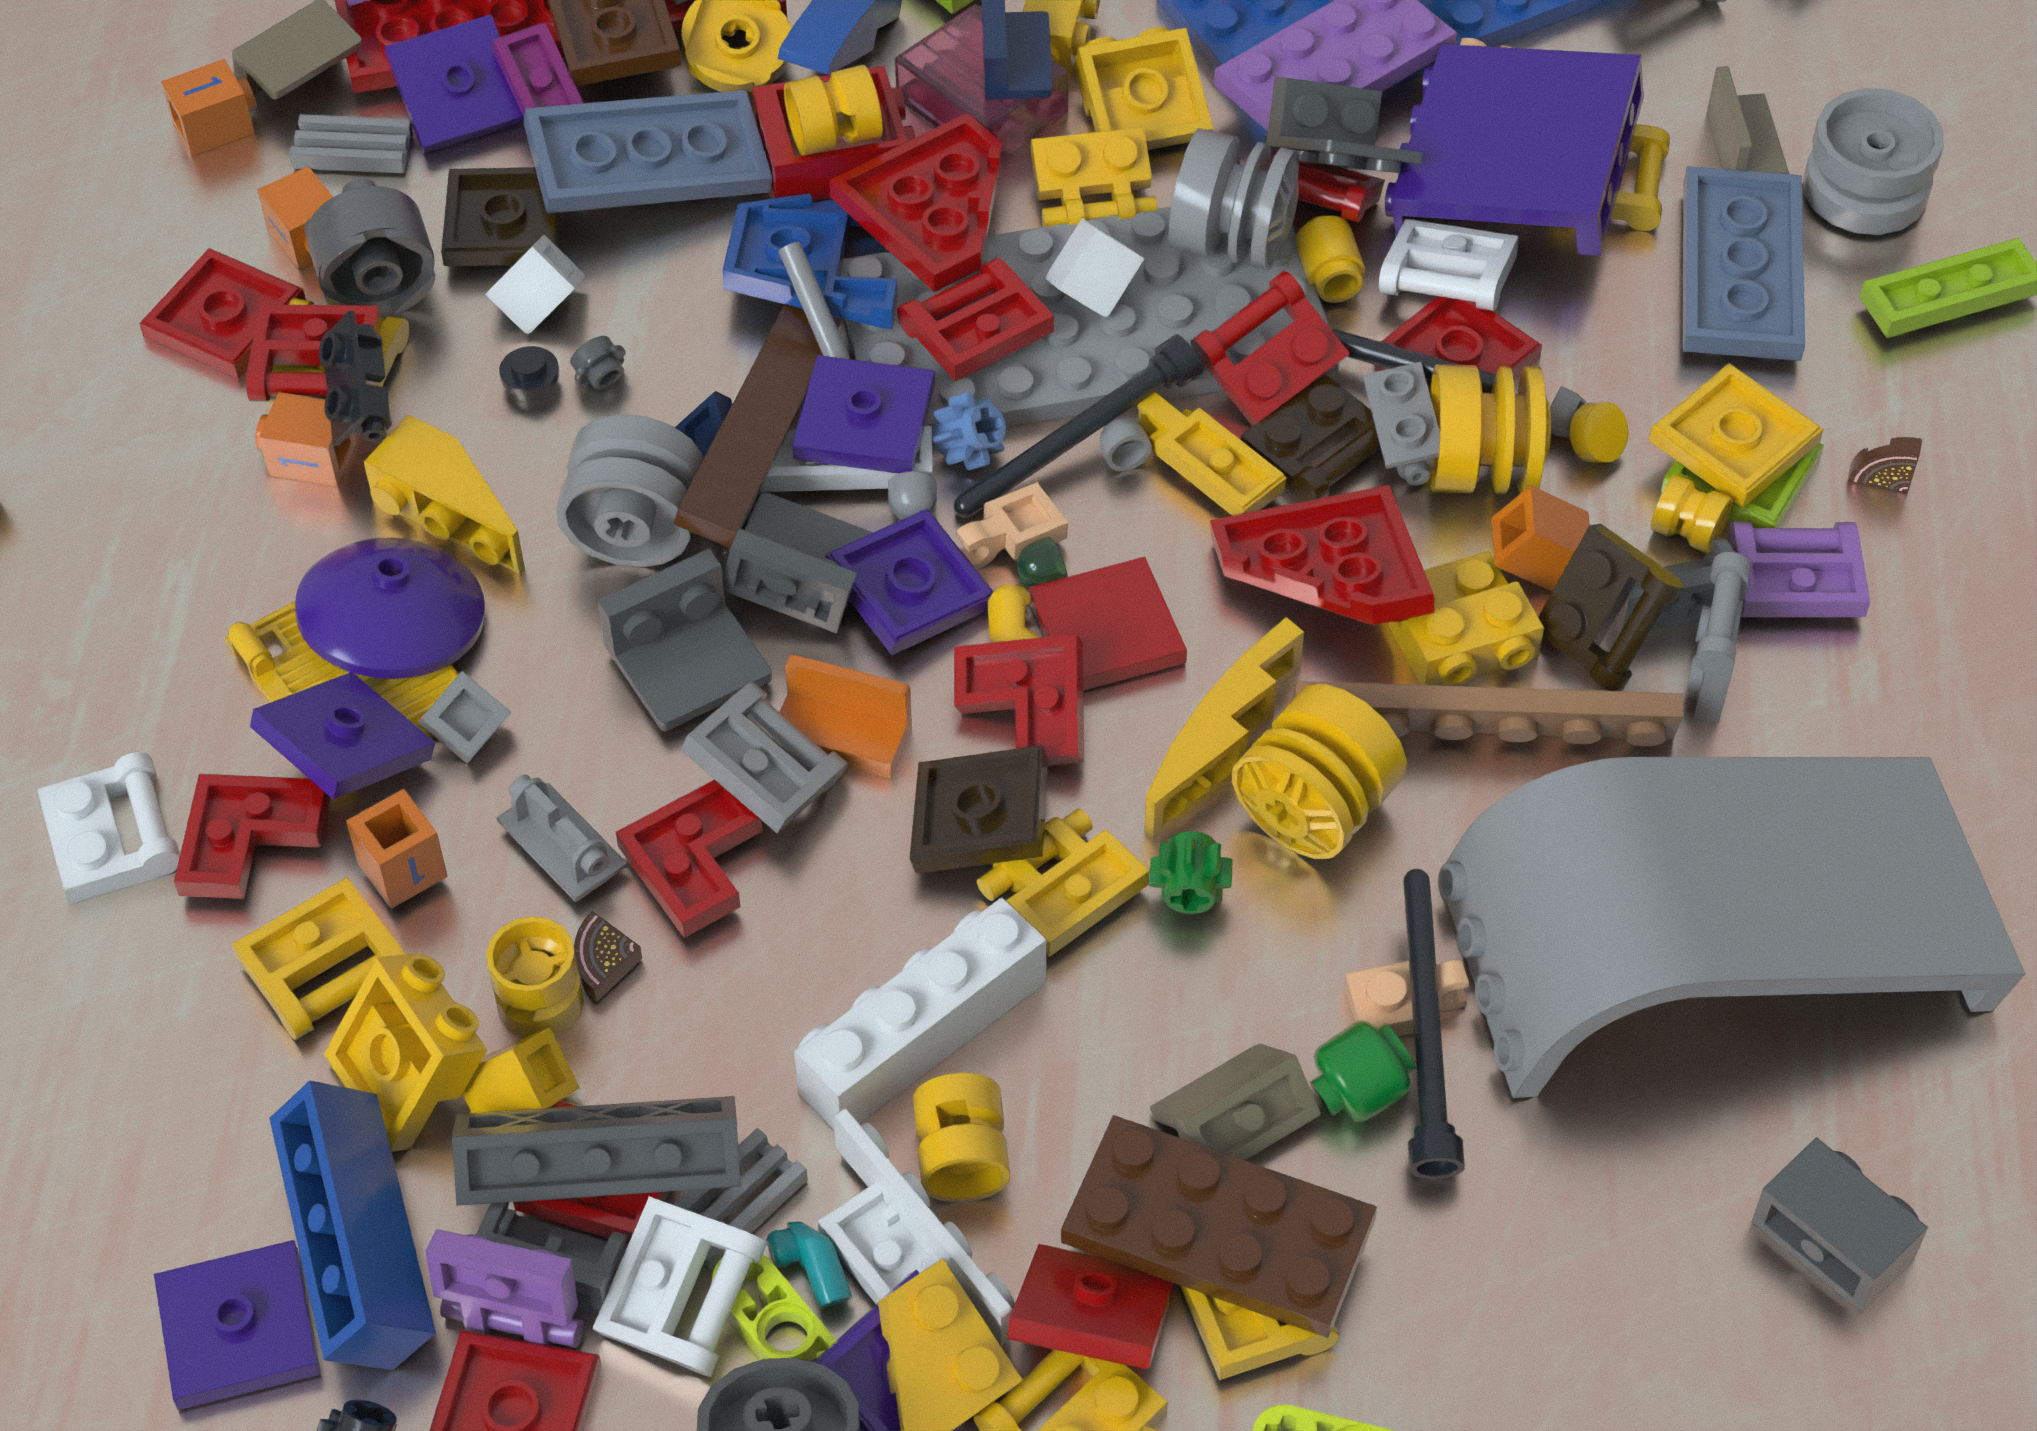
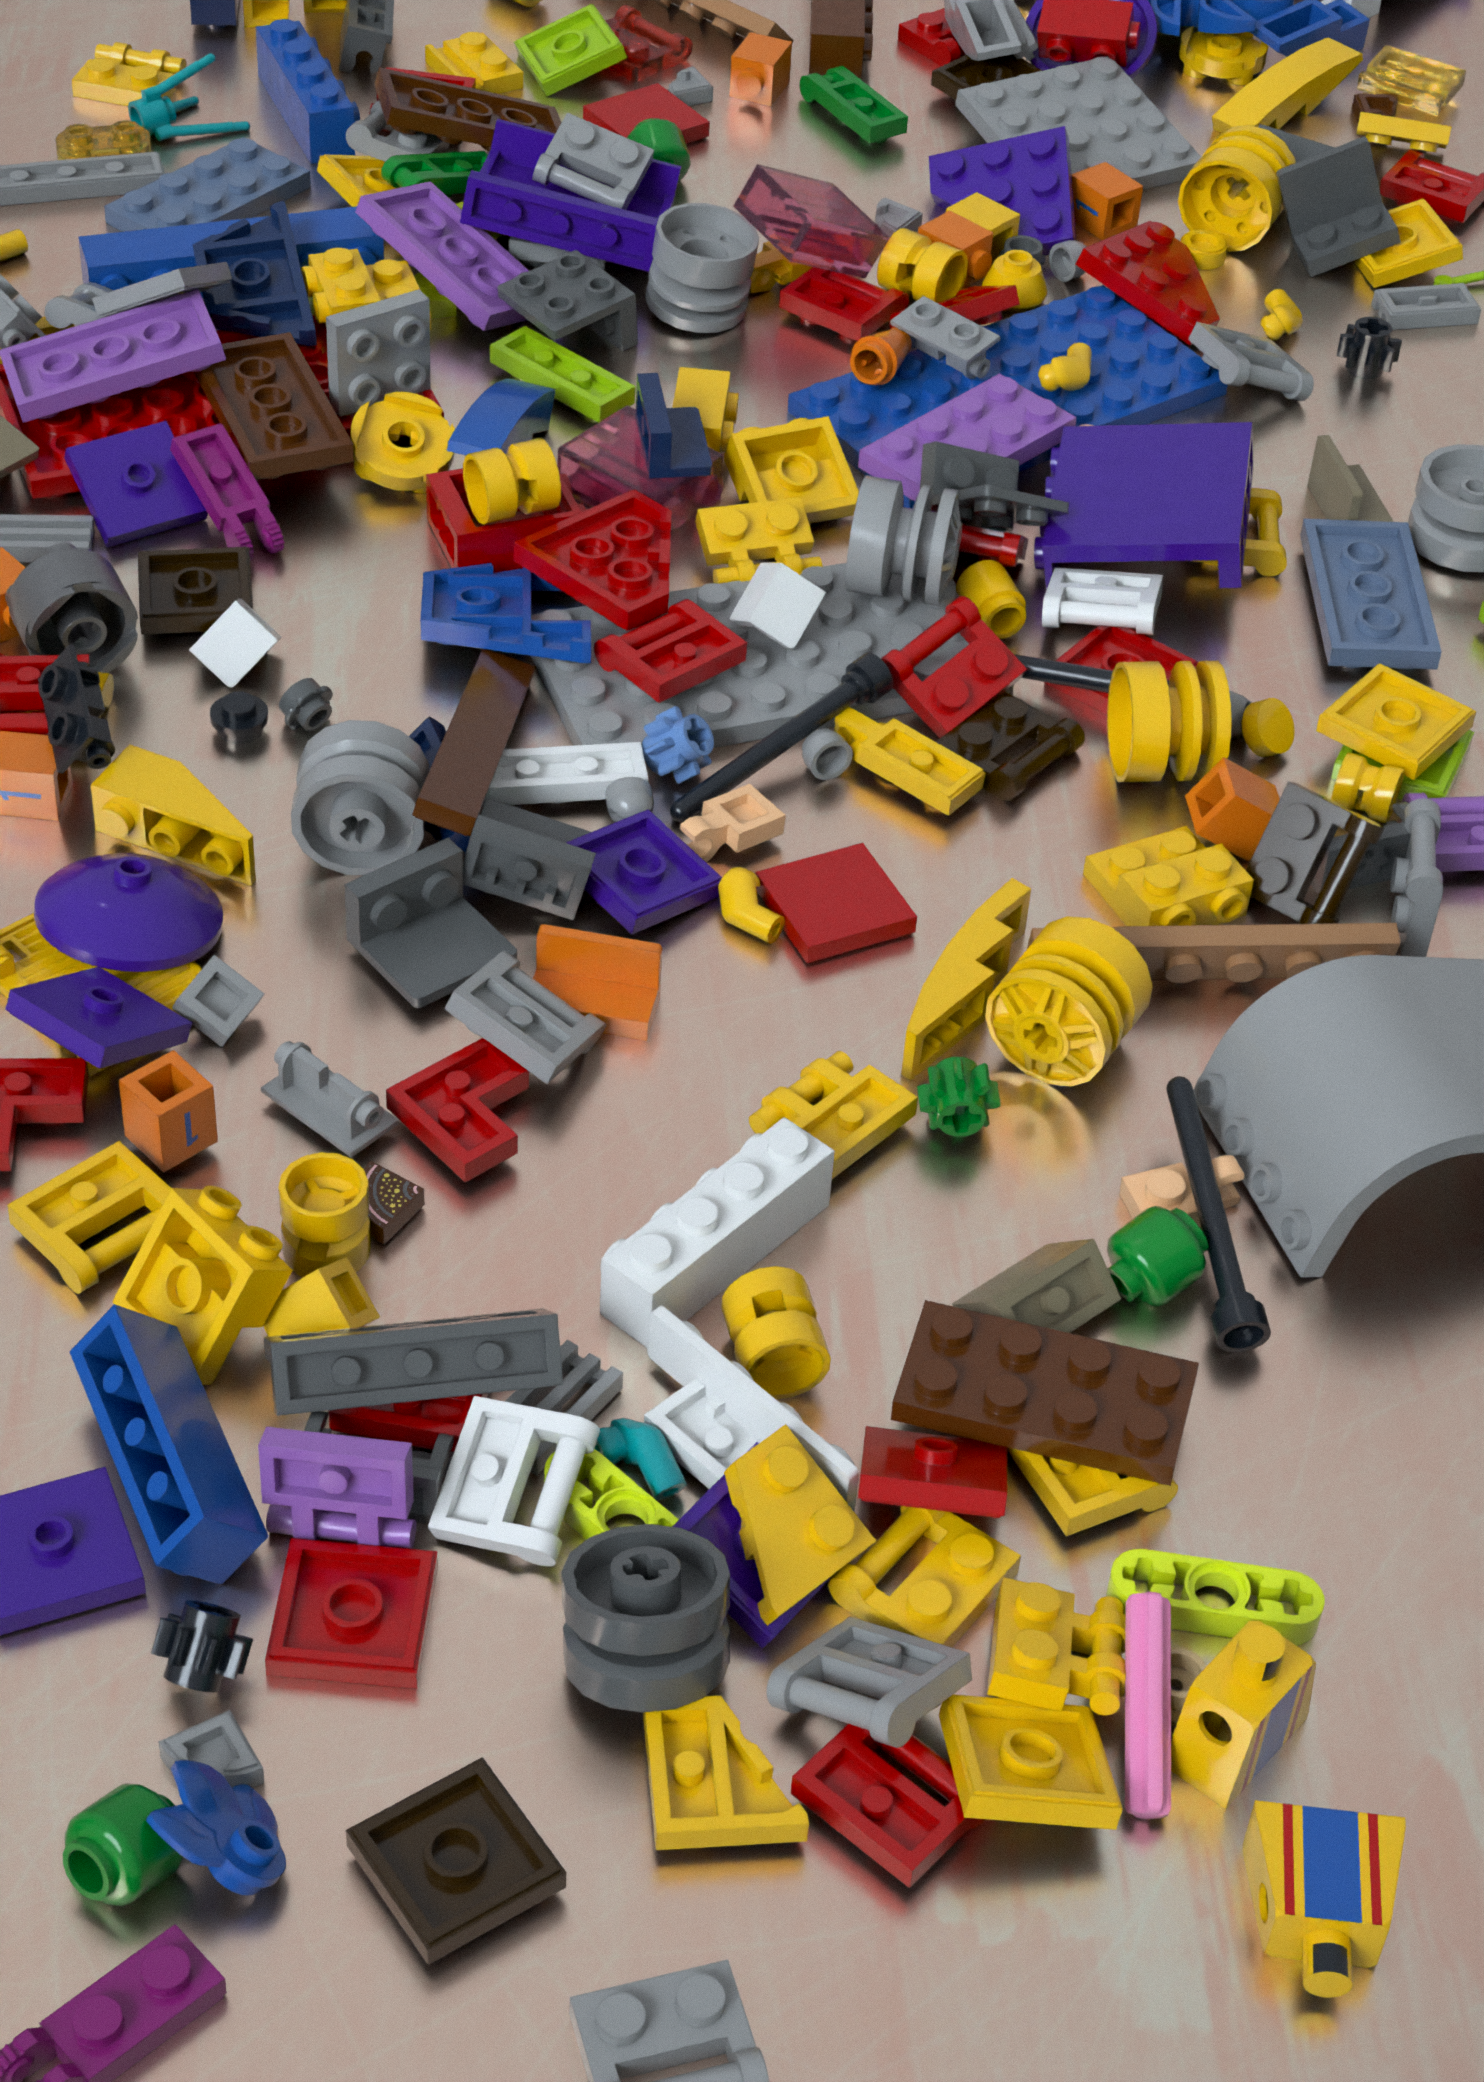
camera: 10 degrees left, 10 degrees down
sand blue plate [523,90,773,213] -> none
light grey bar [778,242,850,359] -> none
dark purple plate [792,355,935,474] -> none
dark brown plate [910,745,1048,874] -> none
red plate [954,634,1084,766] -> none
clear green hinge [1017,536,1068,587] -> none
red plate [1210,485,1435,625] -> none
light grey hinge [1362,362,1440,485] -> none

